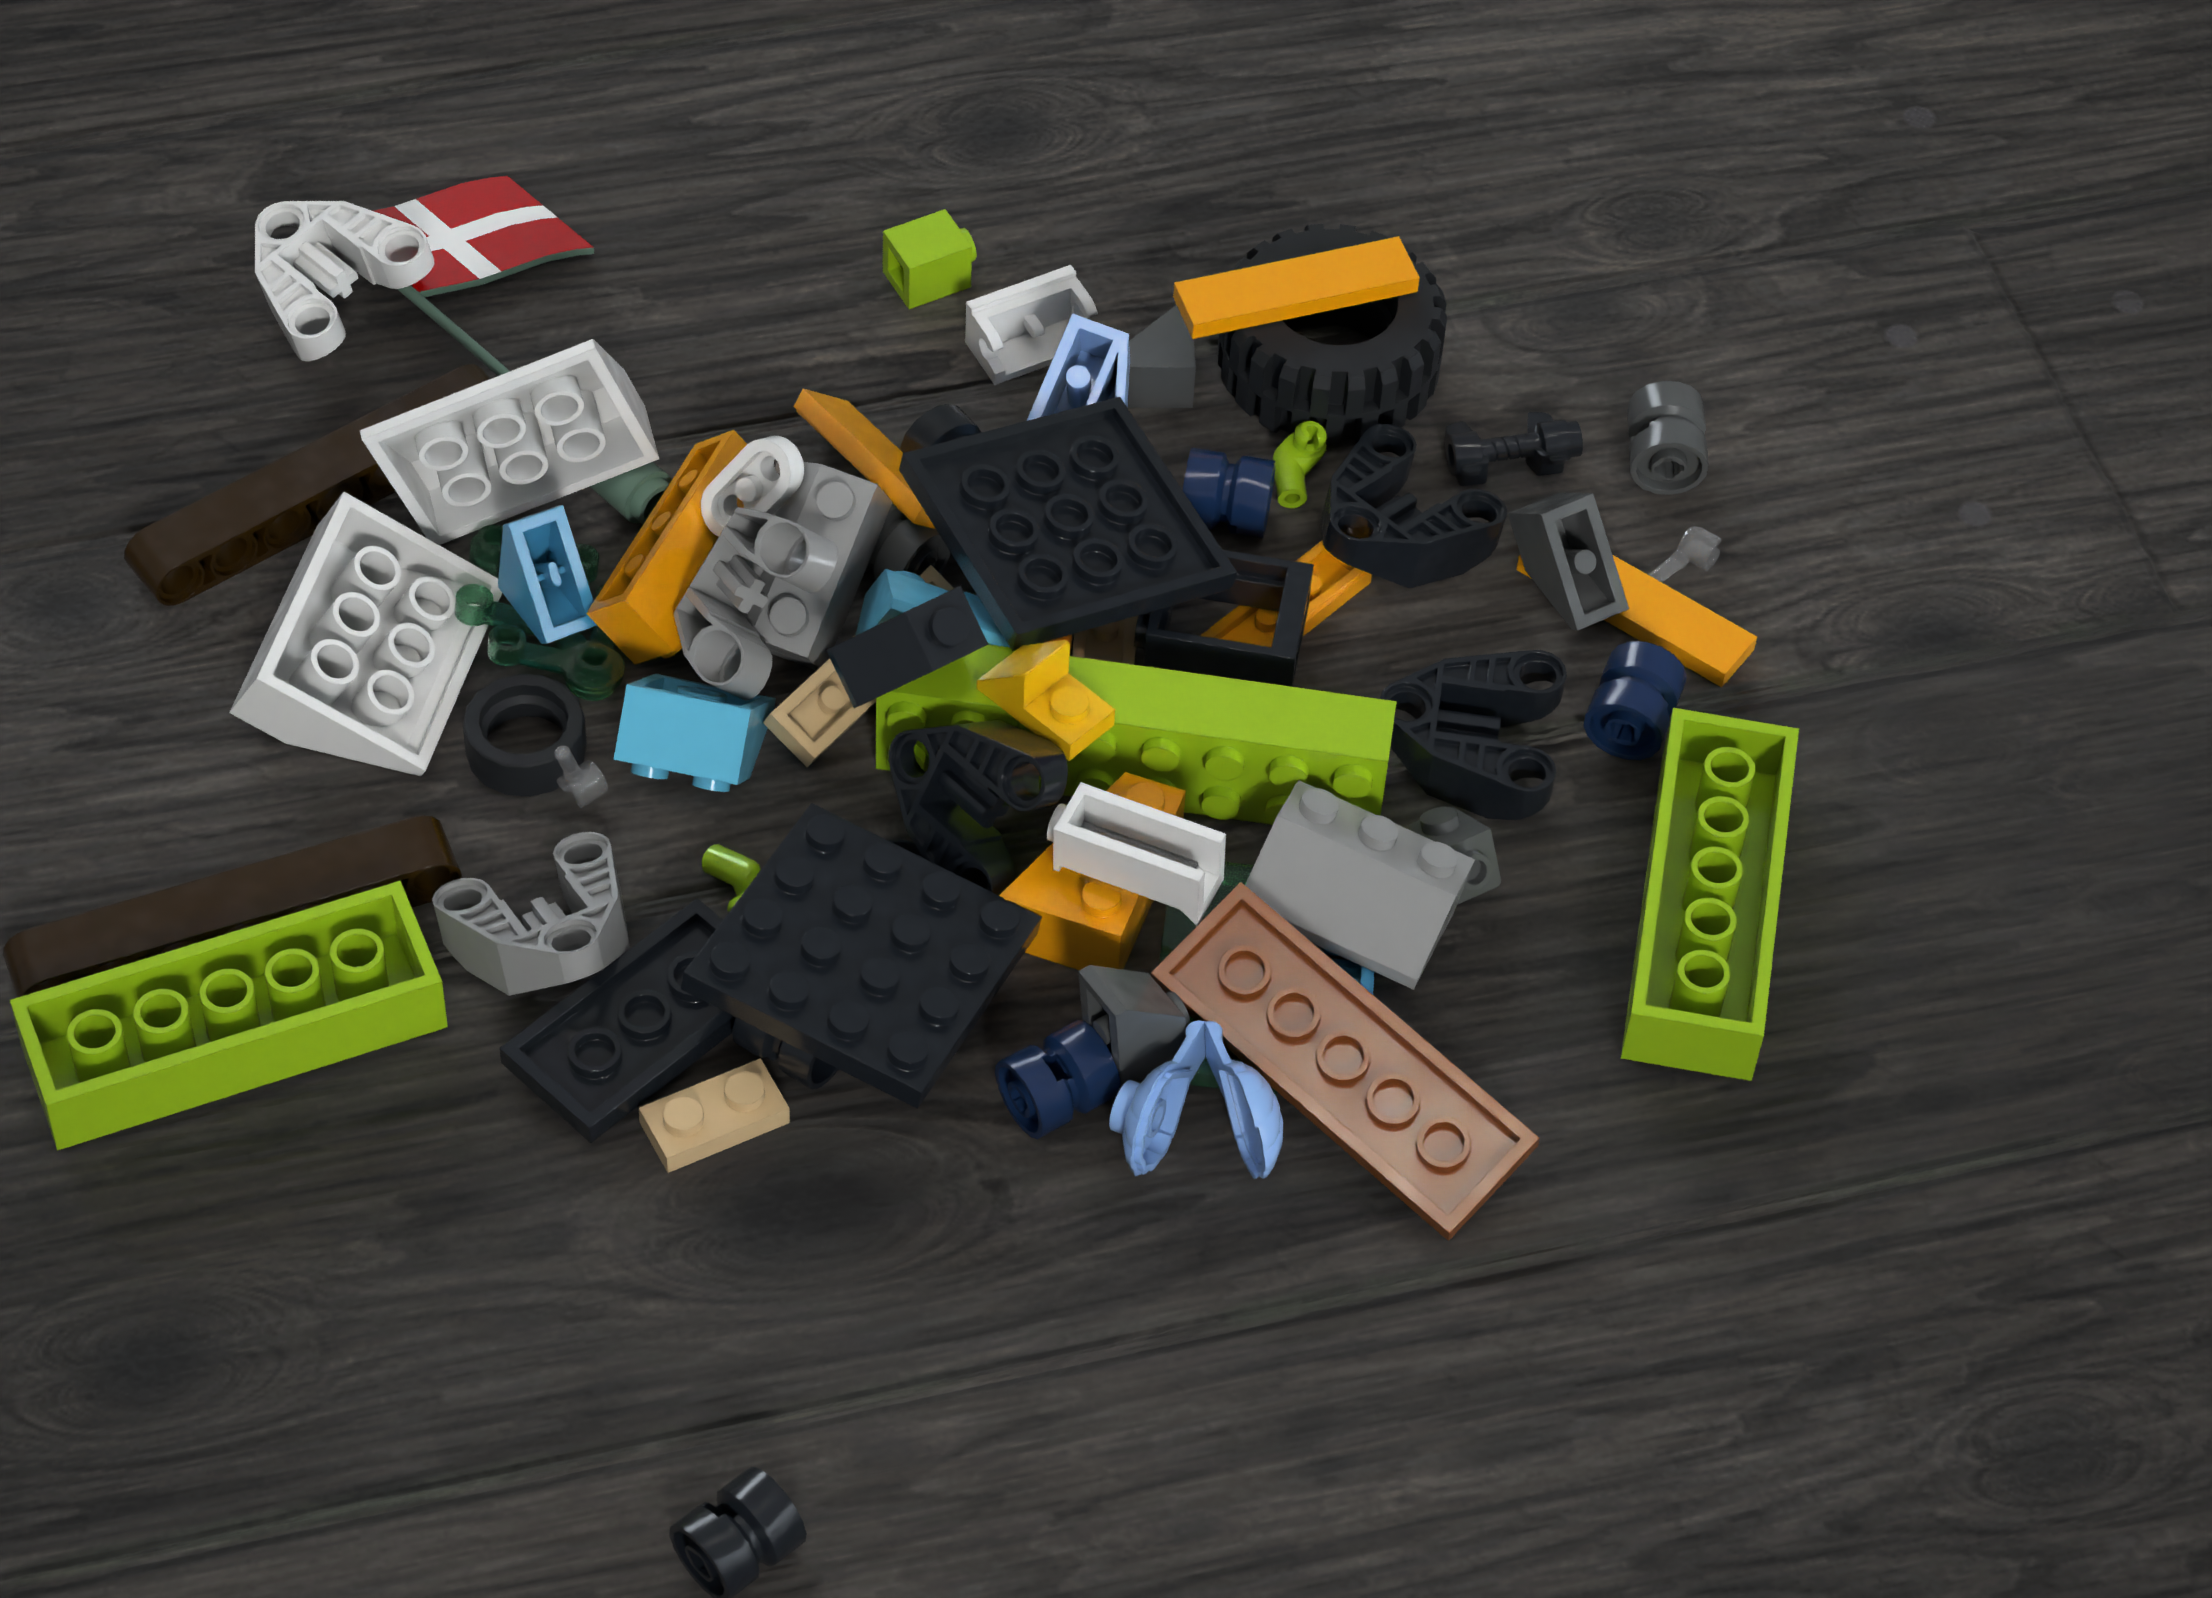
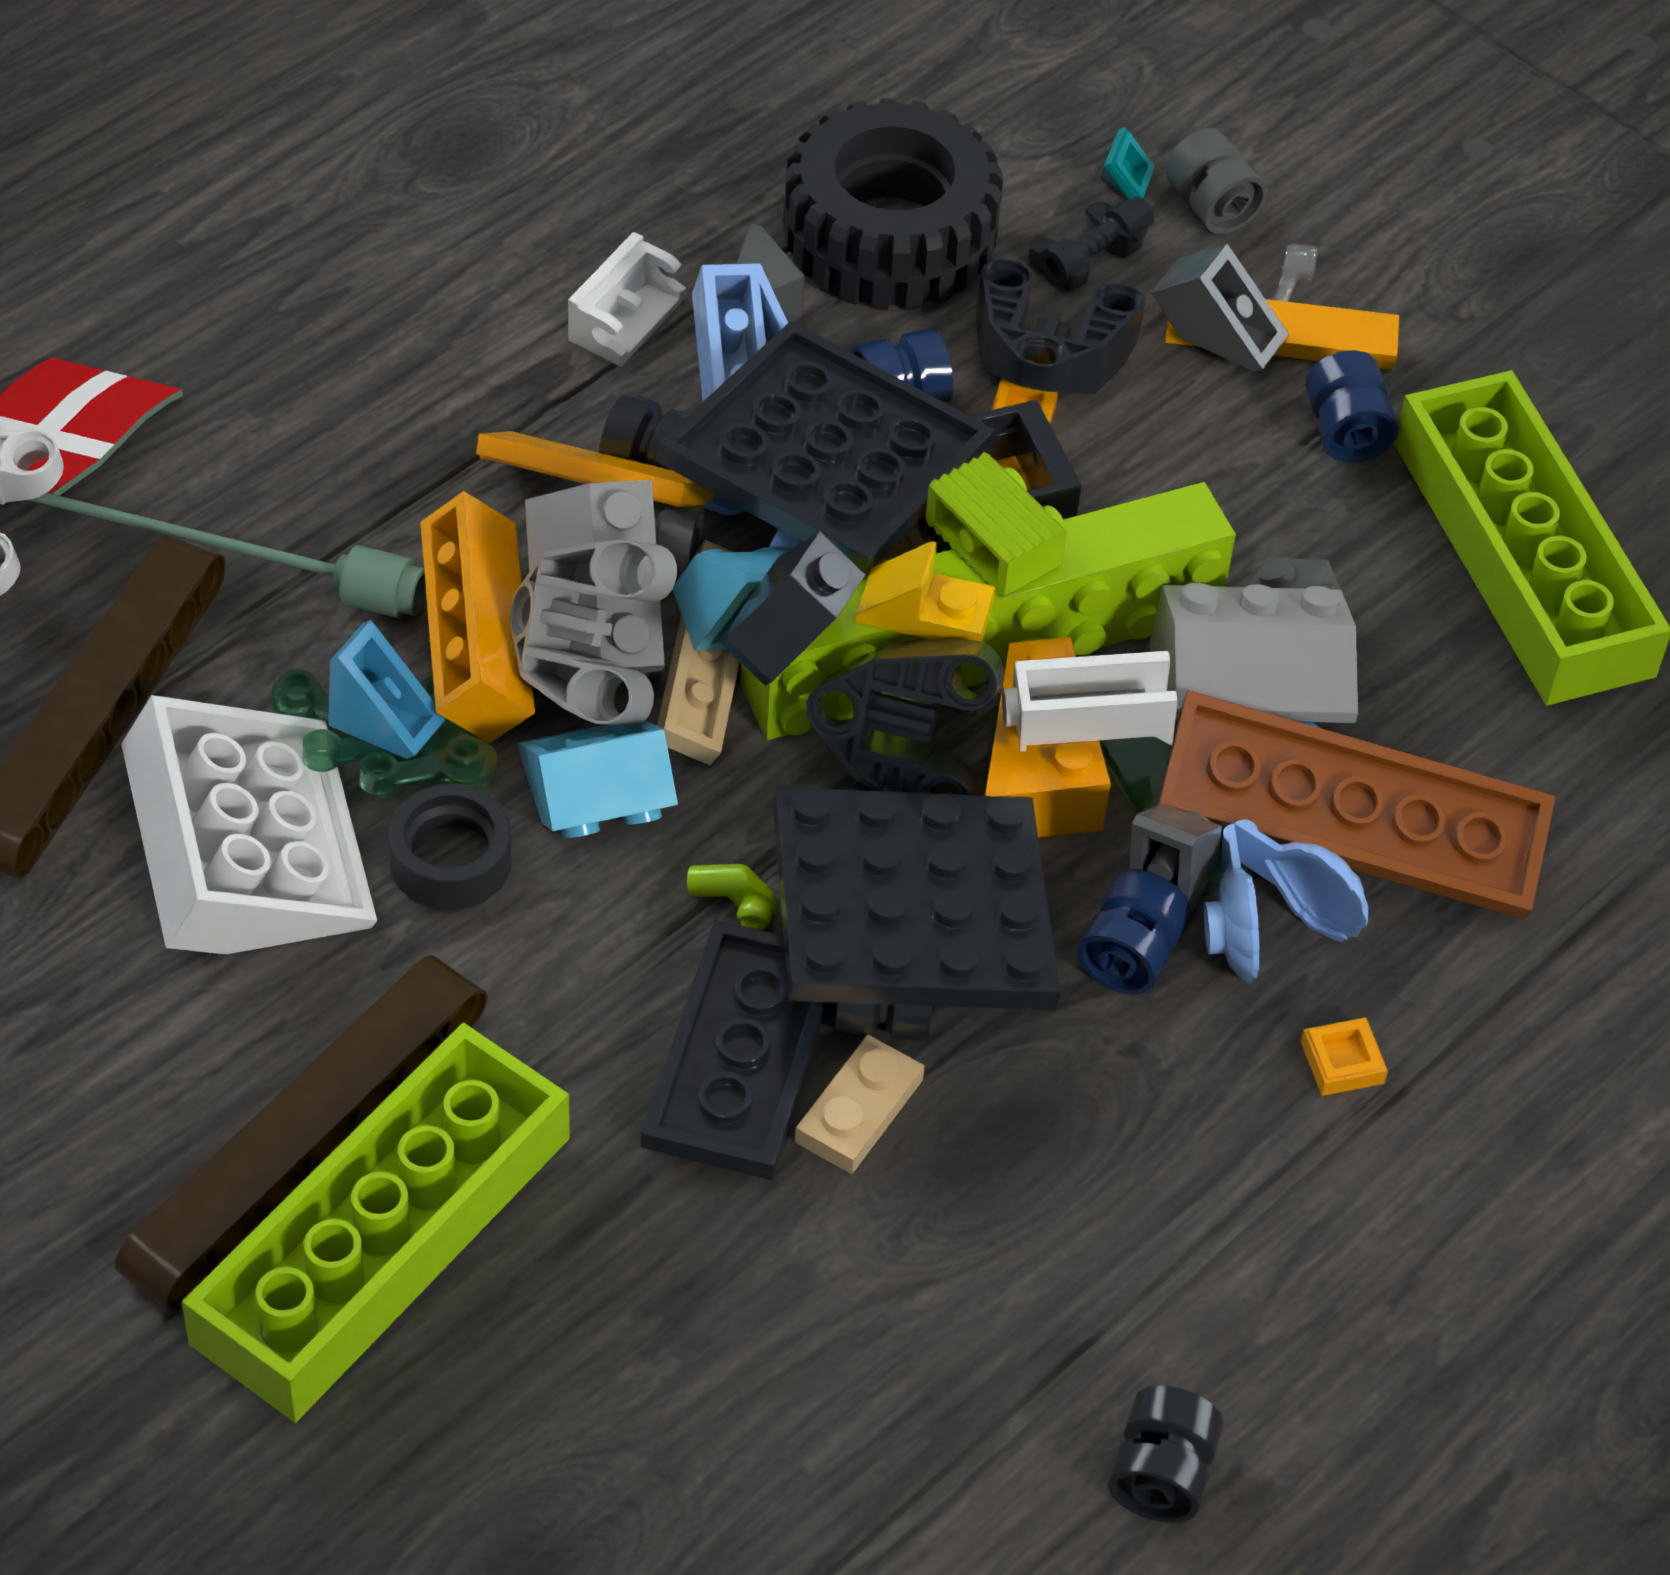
camera: 30 degrees left, 0 degrees up
white slope [360,339,659,545] -> none
light grey connector [432,832,630,996] -> none
clear hand [554,745,608,808] -> none
white plate [701,436,804,537] -> none
lime brick [883,209,977,309] -> none
light orange tile [1173,236,1420,339] -> none
lime arm [1273,421,1327,508] -> none
black connector [1380,650,1567,820] -> none
none -> lime brick [926,452,1067,597]
none -> teal slope [1100,127,1155,199]
none -> light orange tile [1301,1017,1388,1096]

